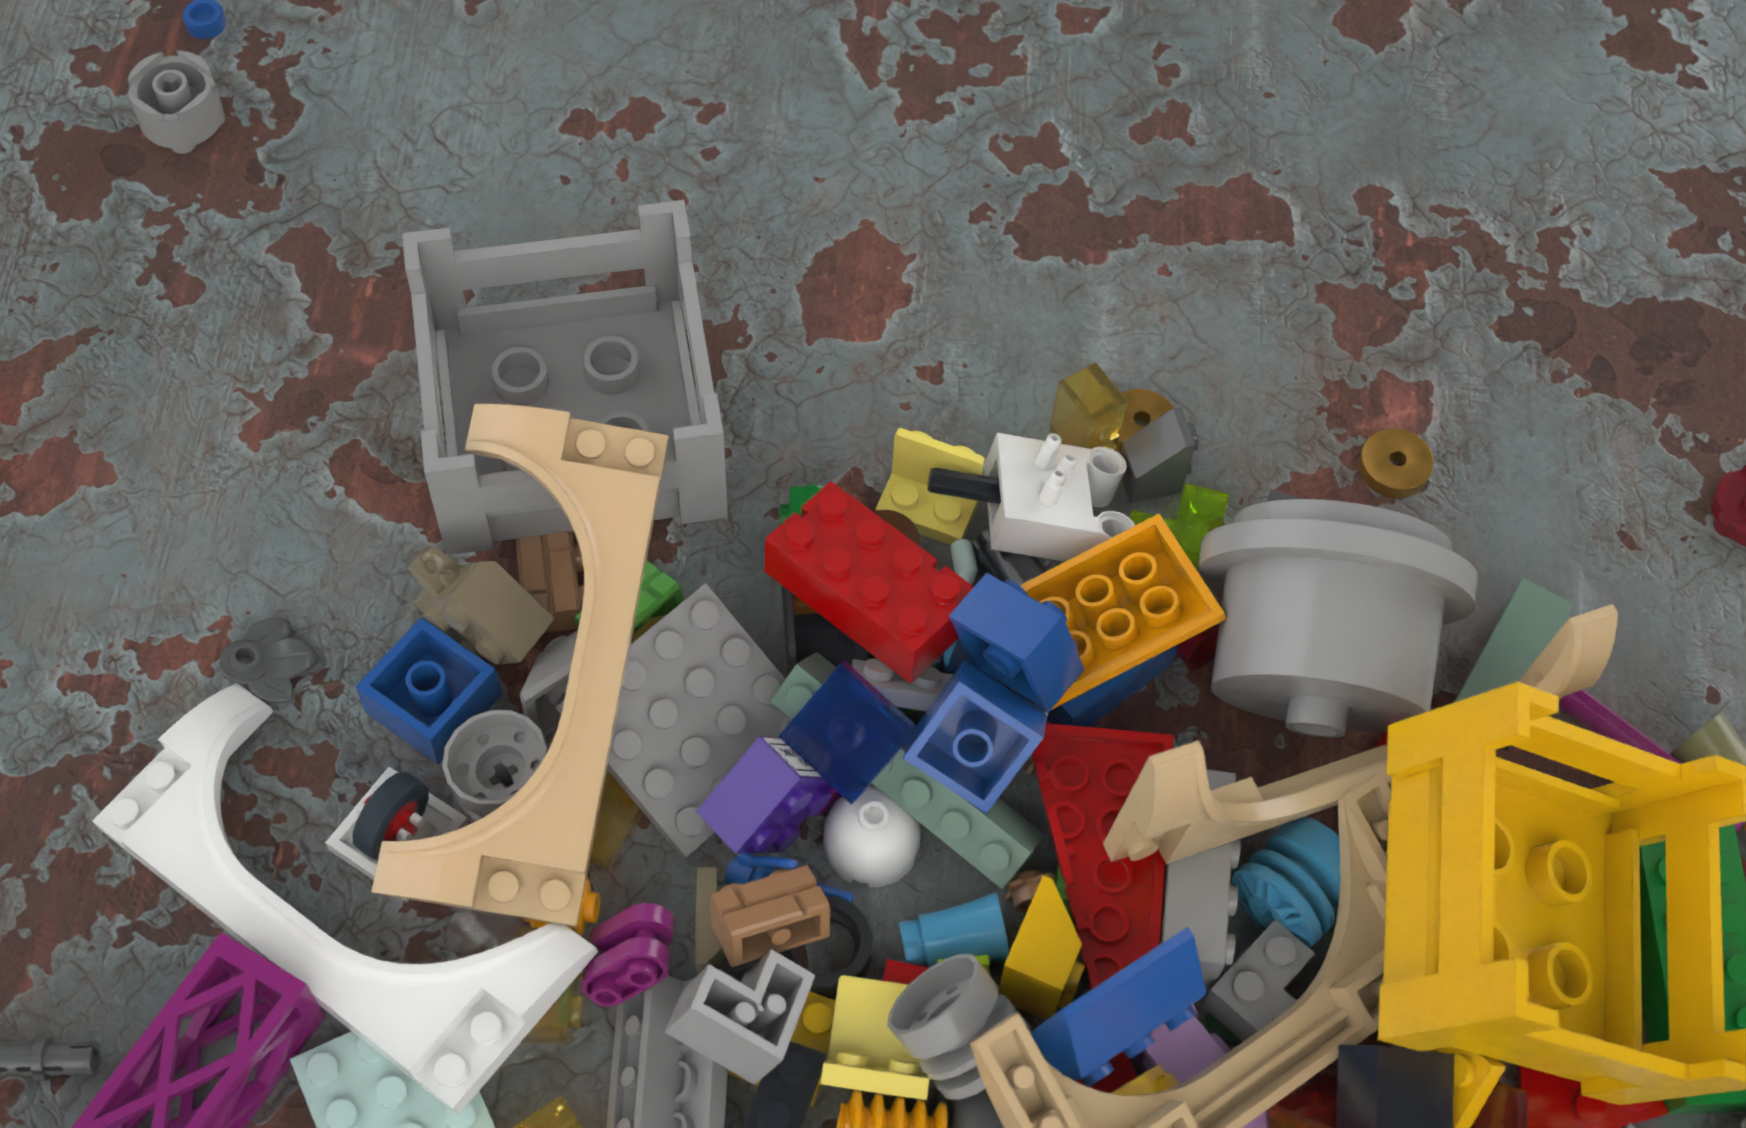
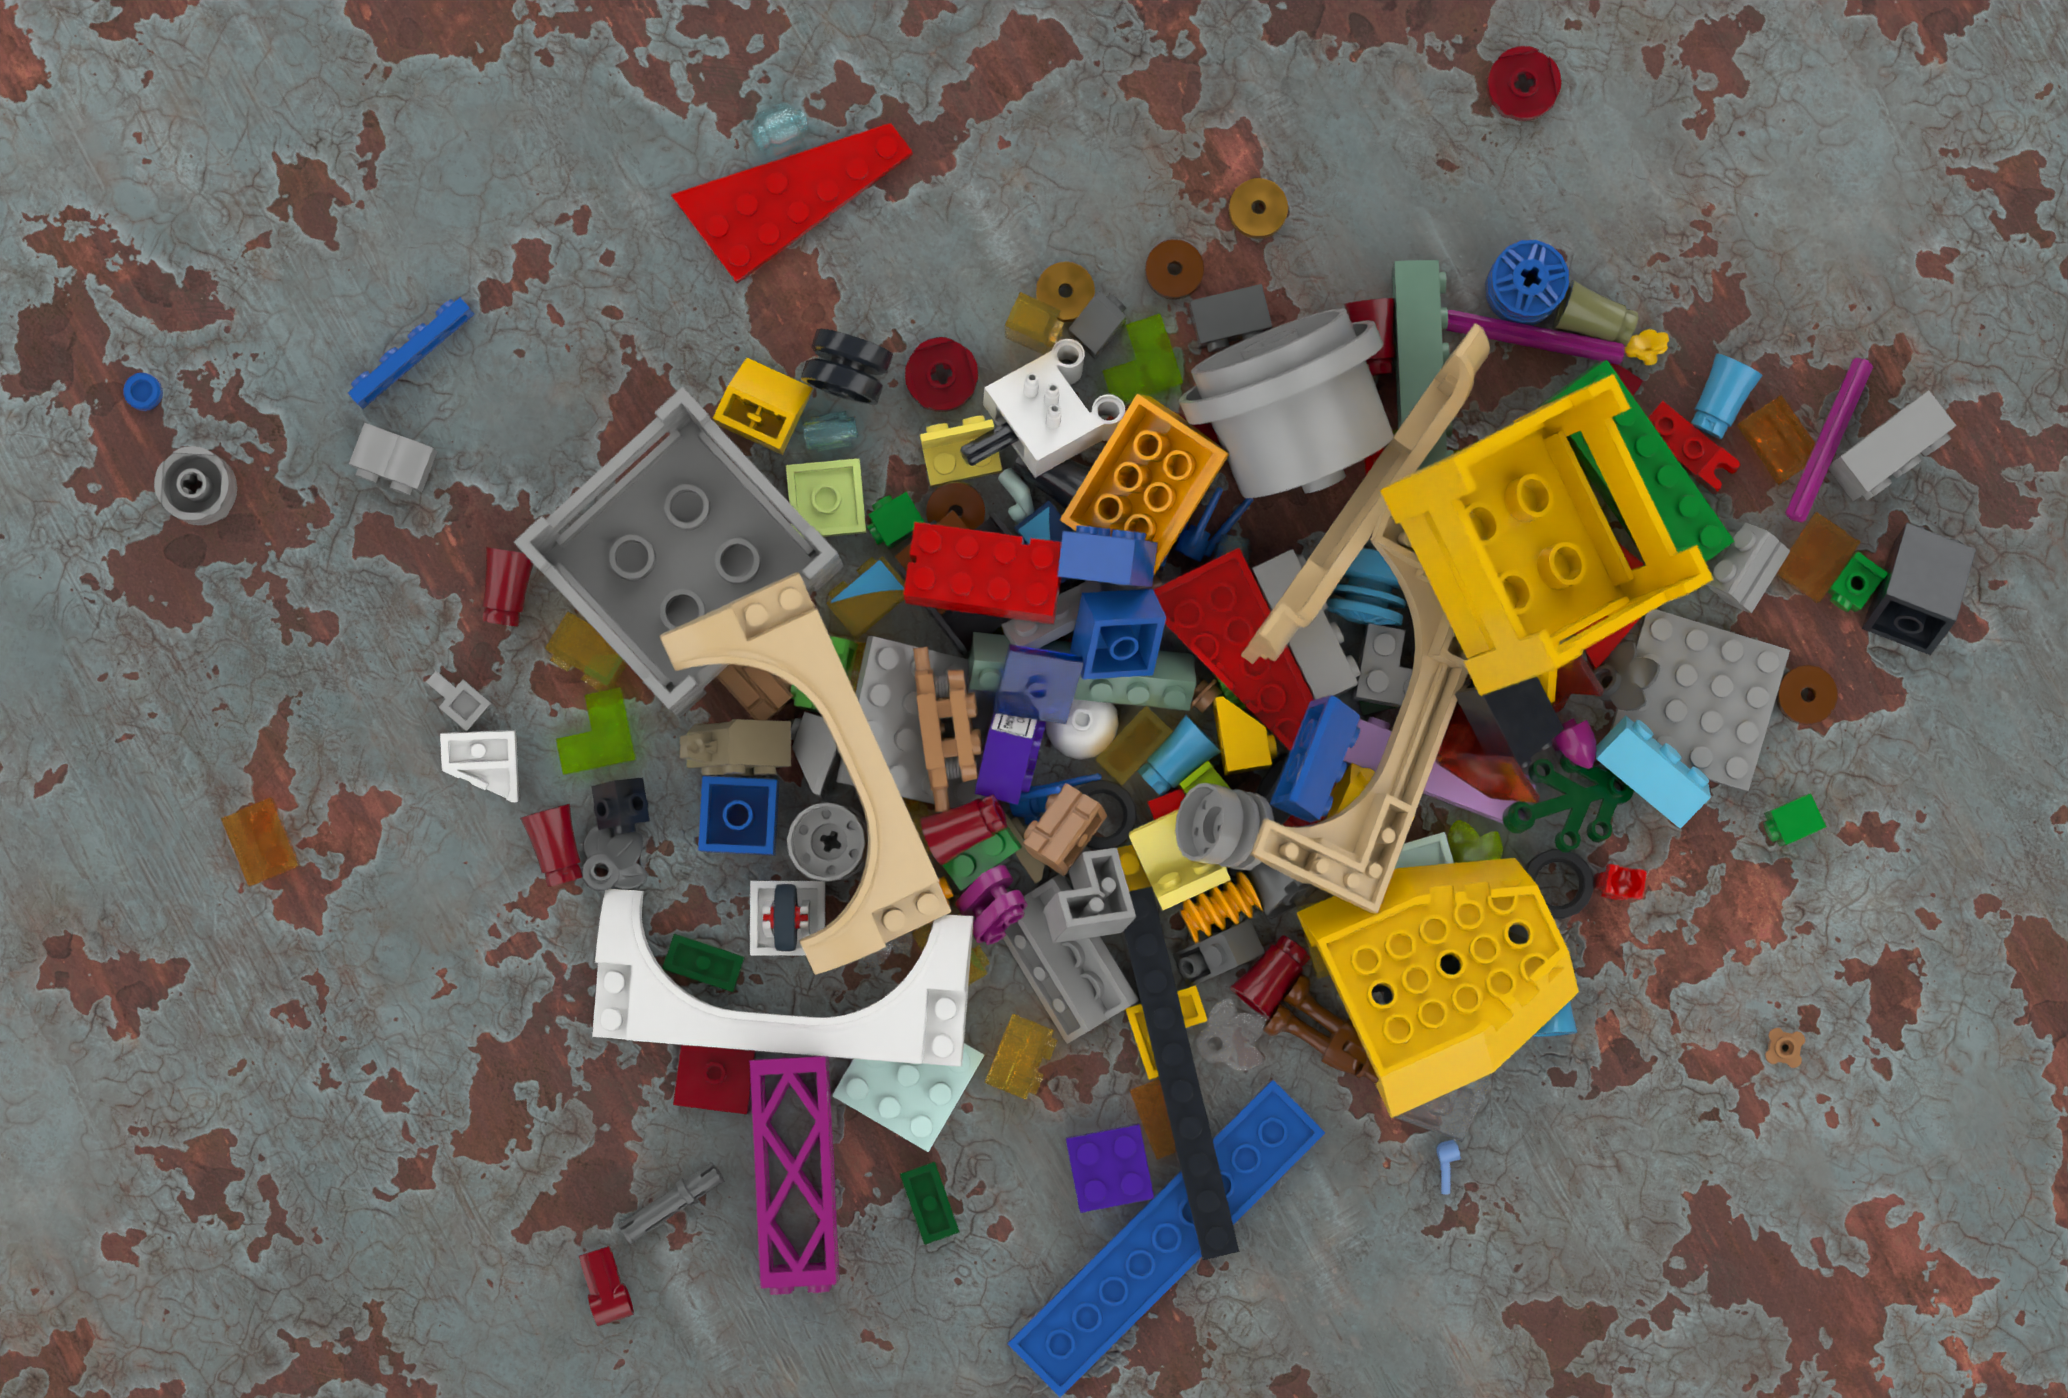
camera: 30 degrees left, 25 degrees up
none -> blue plate [348,297,475,409]
none -> light grey brick [349,423,438,495]
none -> light grey plate [426,671,492,732]
none -> white wing [440,730,519,802]
none -> dark red plant [482,547,534,627]
none -> dark red plant [520,804,582,887]
none -> clear yellow brick [545,611,634,691]
none -> clear neon green plate [556,687,637,776]
none -> black brick [591,777,650,835]
none -> dark green plate [662,934,745,992]
none -> red wing [671,123,913,284]
none -> dark red plate [673,1045,756,1115]
none -> yellow slope [713,358,813,455]
none -> clear light blue head [751,102,808,156]
none -> yellowish green plate [786,458,867,539]
none -> black wheel [801,328,893,405]
none -> clear light blue brick [803,410,858,453]
none -> clear yellow brick [826,556,905,640]
none -> dark red plate [905,337,978,412]
none -> medium nougat piece [913,646,983,812]
none -> dark red plant [921,795,1008,865]
none -> green bracket [943,827,1022,891]
none -> clear yellow brick [1094,706,1173,786]
none -> reddish brown piece [1145,239,1204,300]
none -> blue plant [1175,487,1253,562]
none -> dark red plant [1344,298,1396,376]
none -> blue wheel [1485,240,1569,326]

